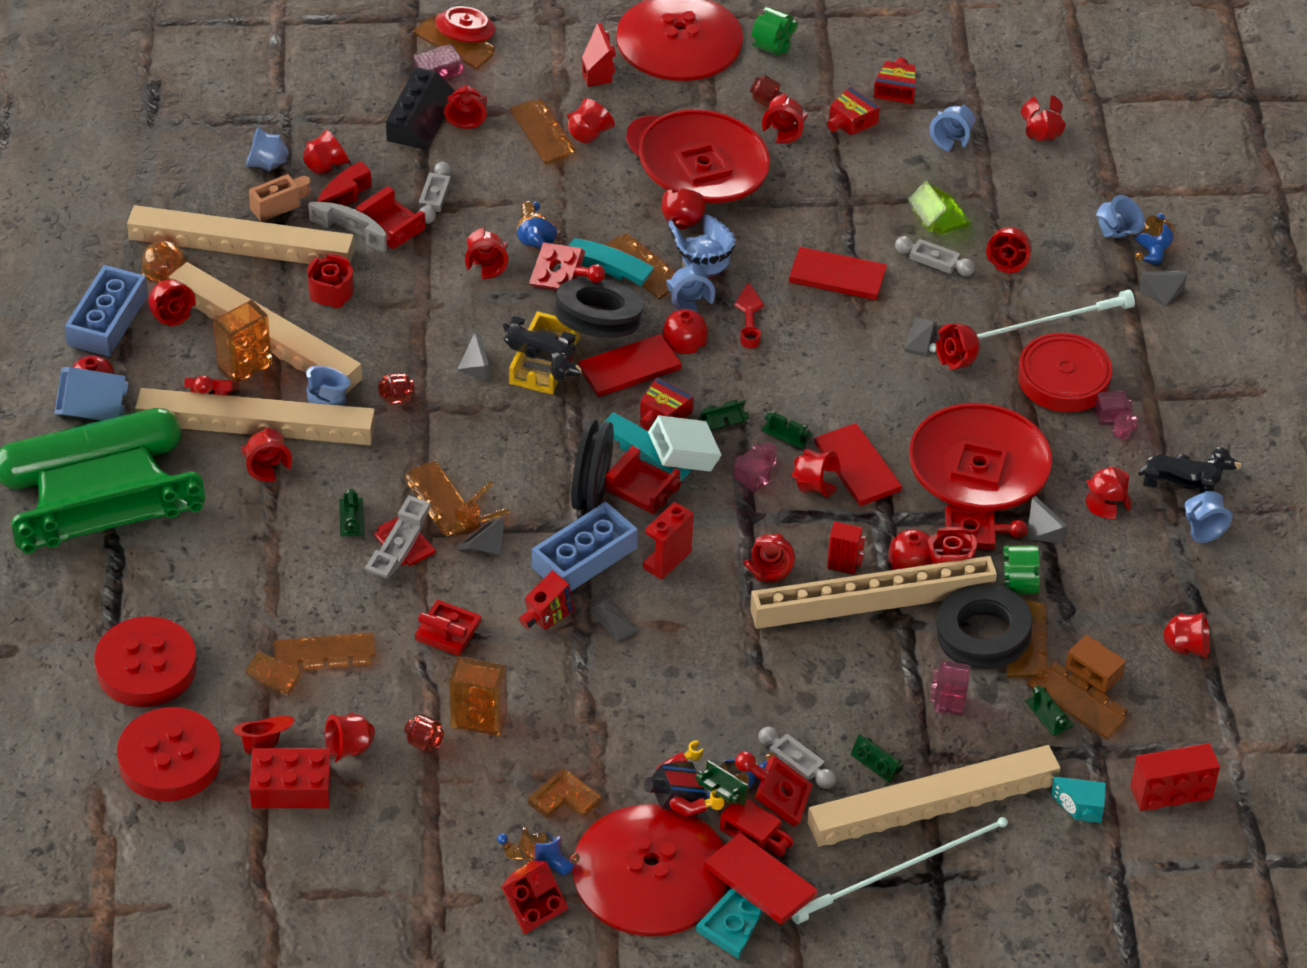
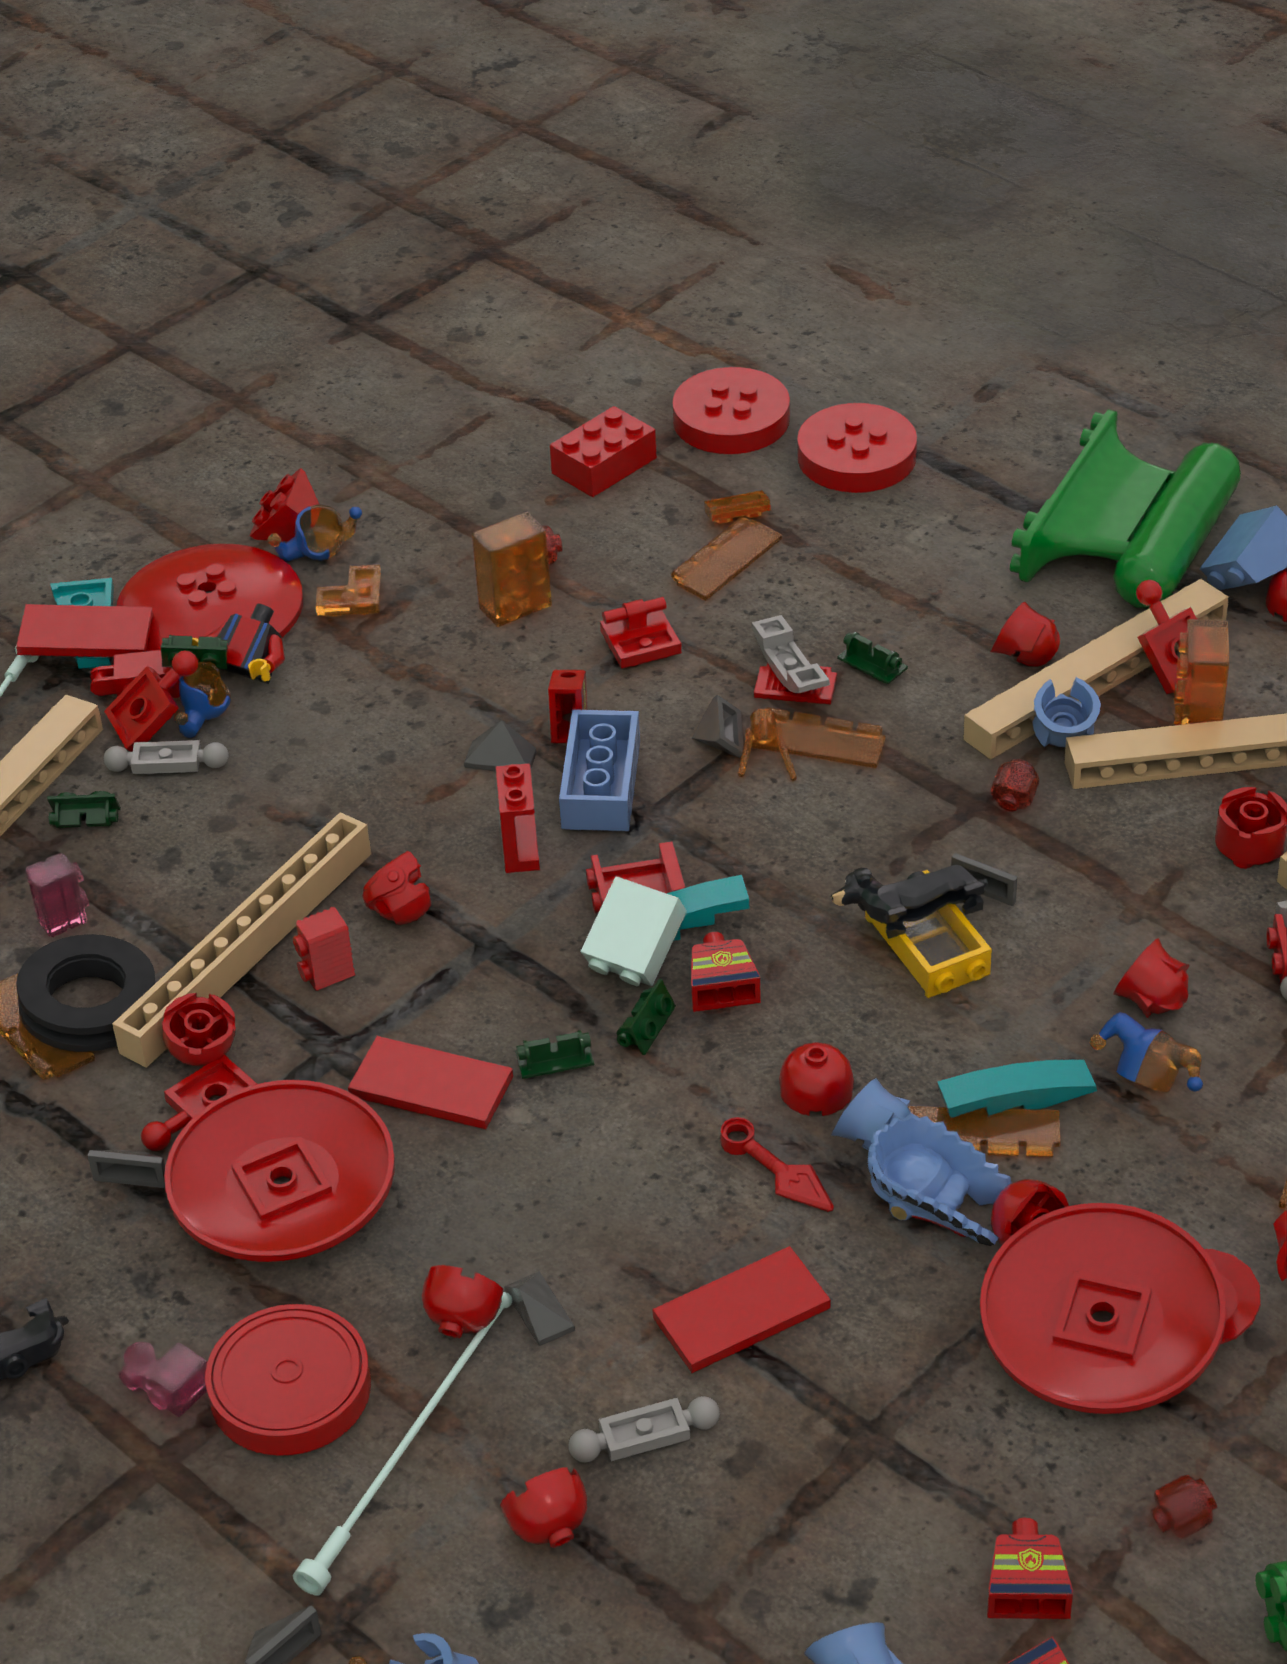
camera: 140 degrees right, 5 degrees down
red piece [233,716,295,754] -> none
red helmet [324,712,375,763] -> none
plate [529,242,605,291] -> none
black tyre [554,278,643,338] -> none
black tyre [571,419,614,512] -> none
red tile [578,334,682,398] -> none
clear pink brick [733,443,777,492] -> none
red helmet [762,94,808,144] -> none
red helmet [791,449,841,498] -> none
red cylinder [888,529,936,570] -> none
clear neon green slope [908,181,971,235] -> none
green brick [1004,545,1040,594] -> none
red helmet [1085,466,1132,519] -> none

